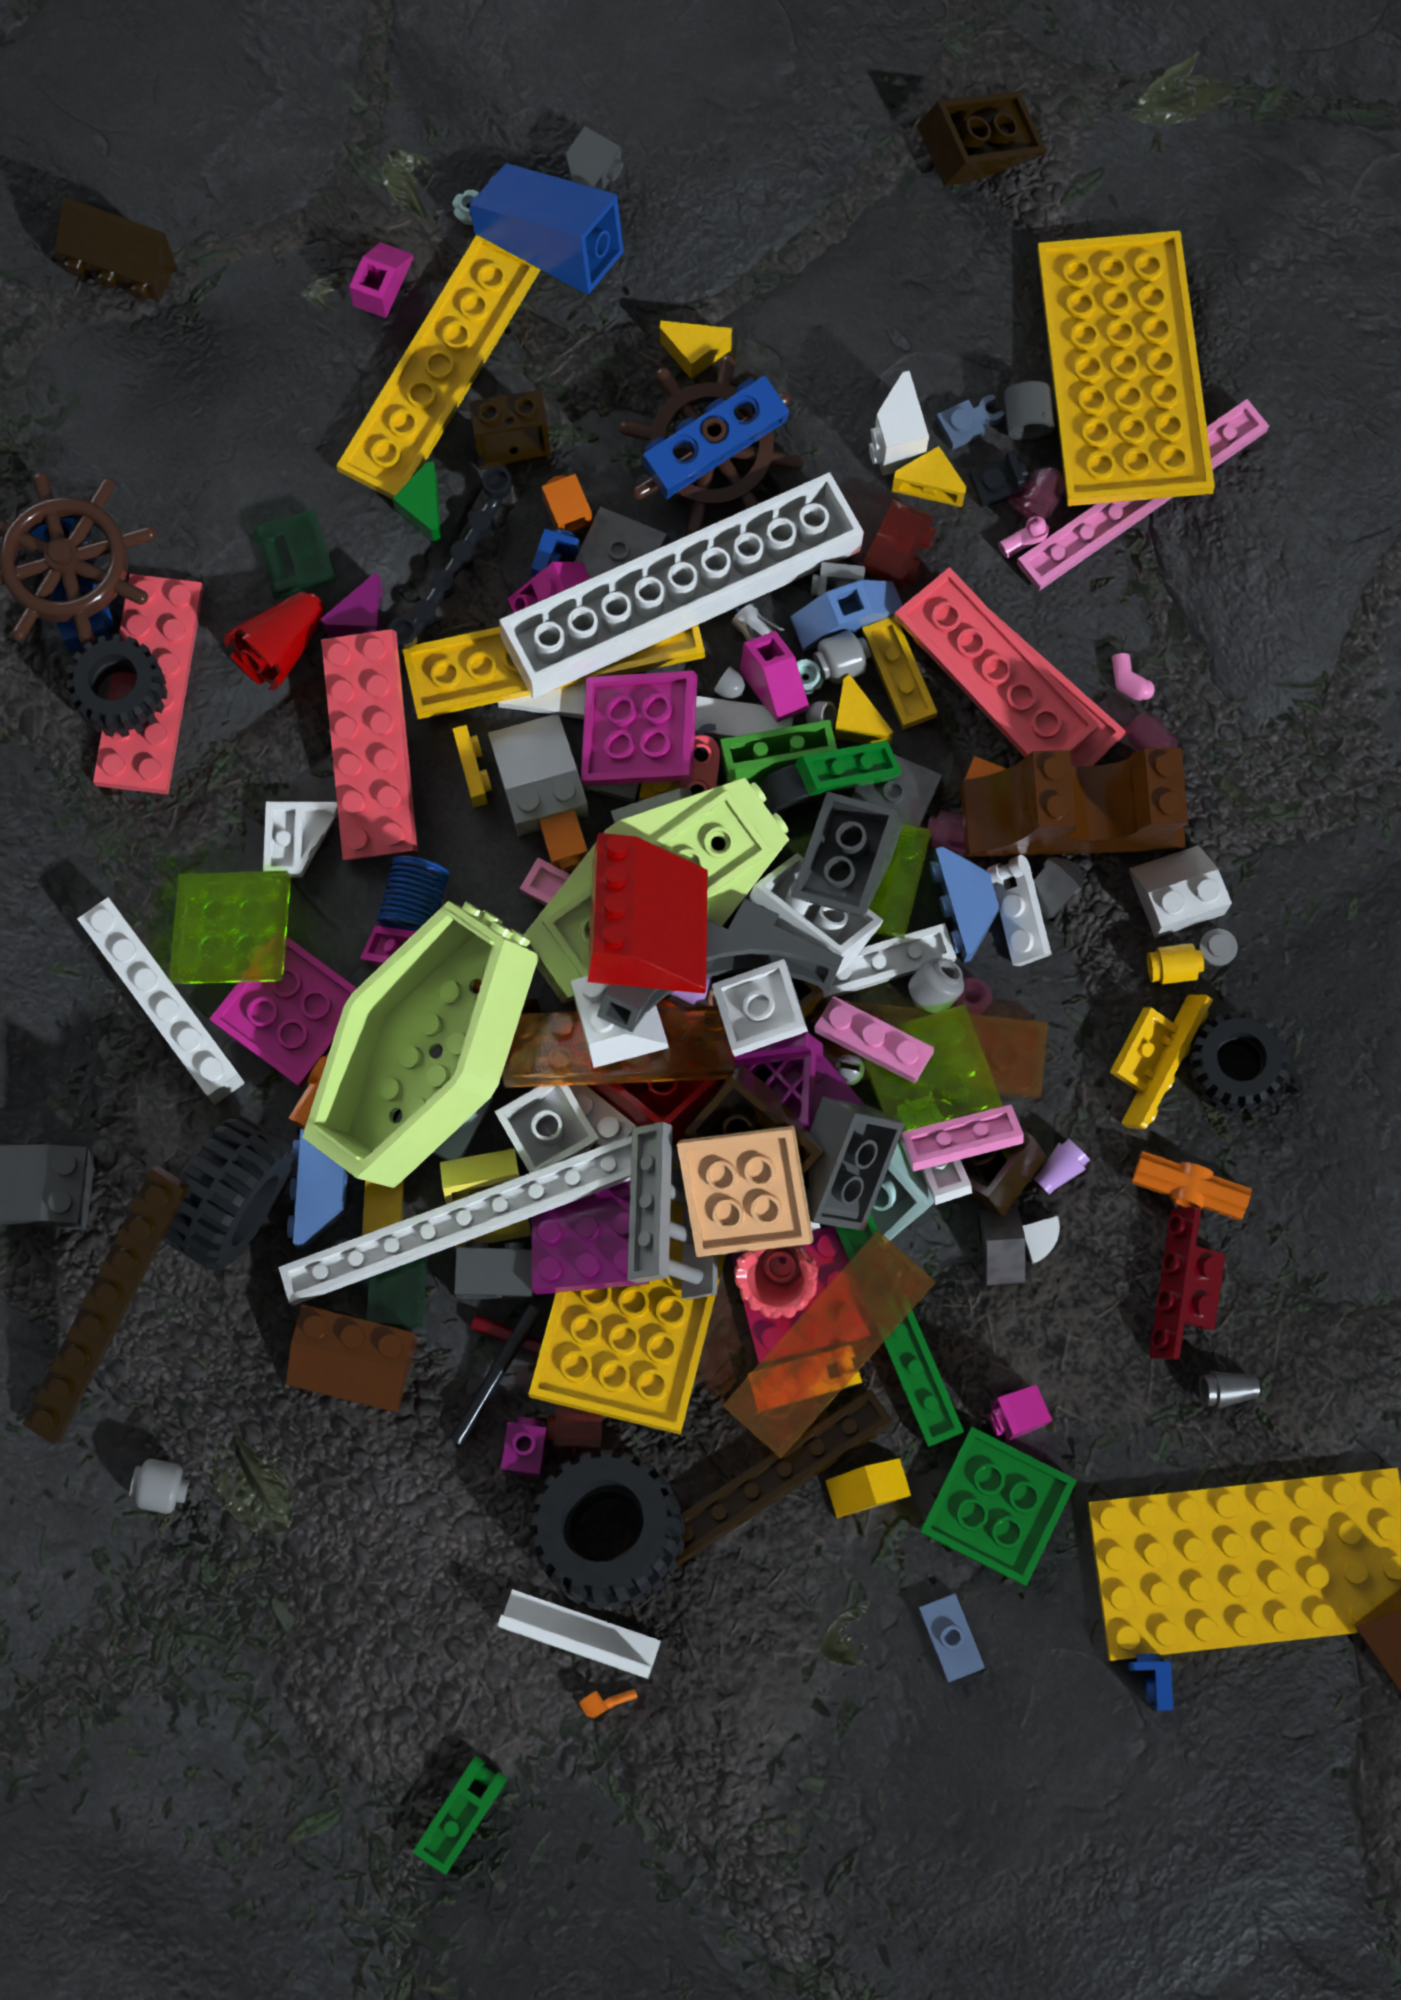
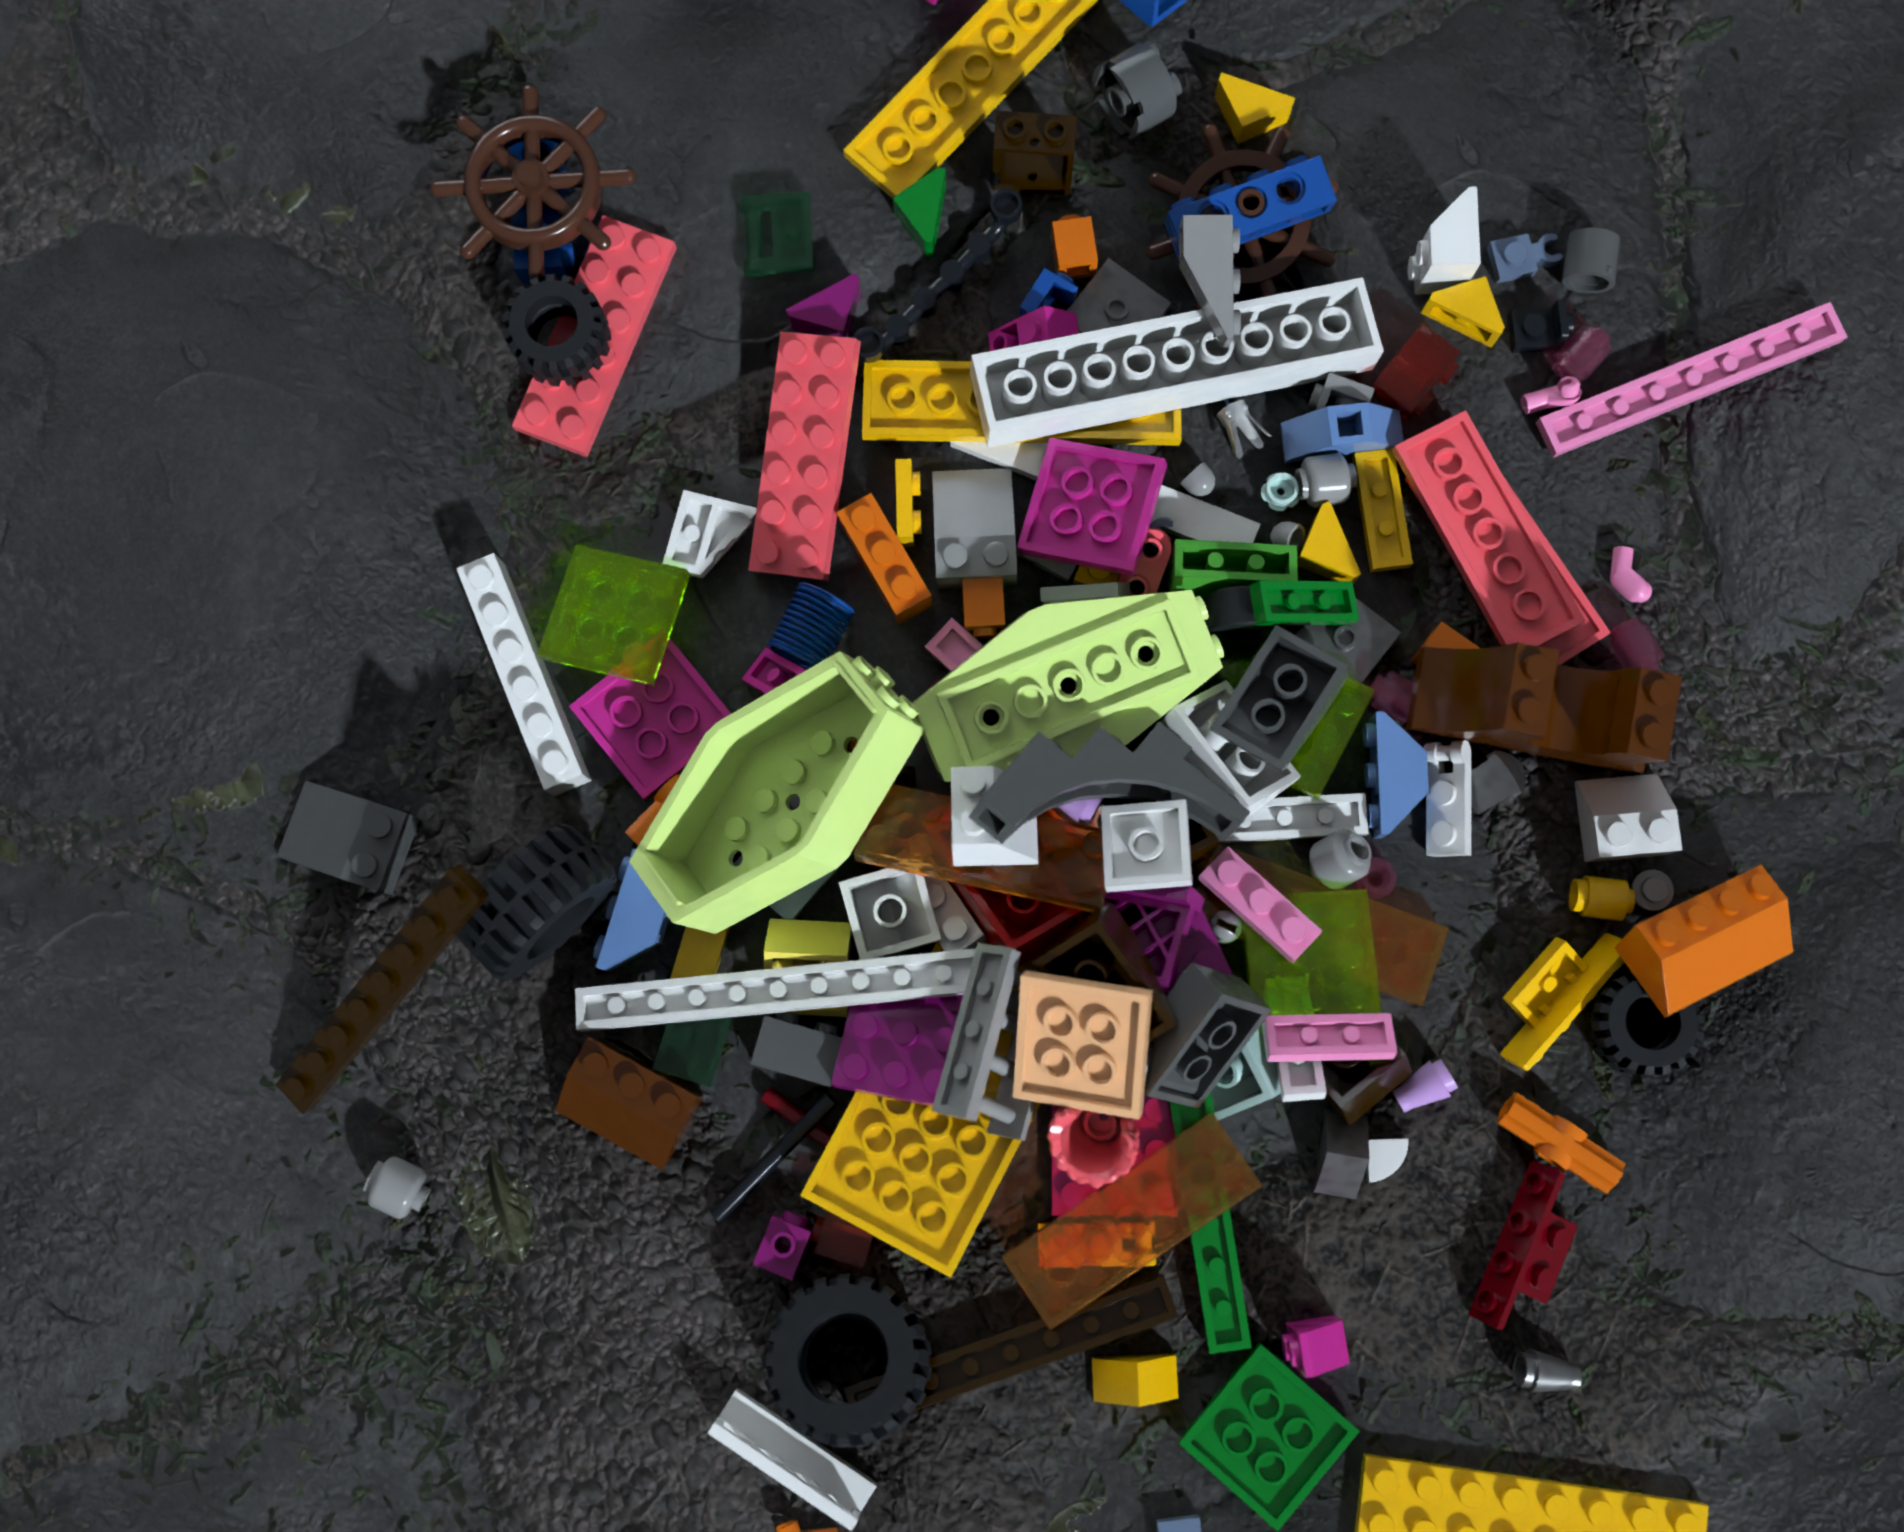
camera: 20 degrees right, 5 degrees up
red cone [224,592,325,691] -> none
red slope [587,833,708,994] -> none
dark pink slope [739,631,809,722] -> none
yellow plate [1037,231,1215,506] -> none
none -> orange brick [836,493,933,625]
none -> dark grey brick [1093,41,1182,139]
none -> light grey slope [1179,215,1241,347]
none -> orange slope [1614,864,1793,1018]

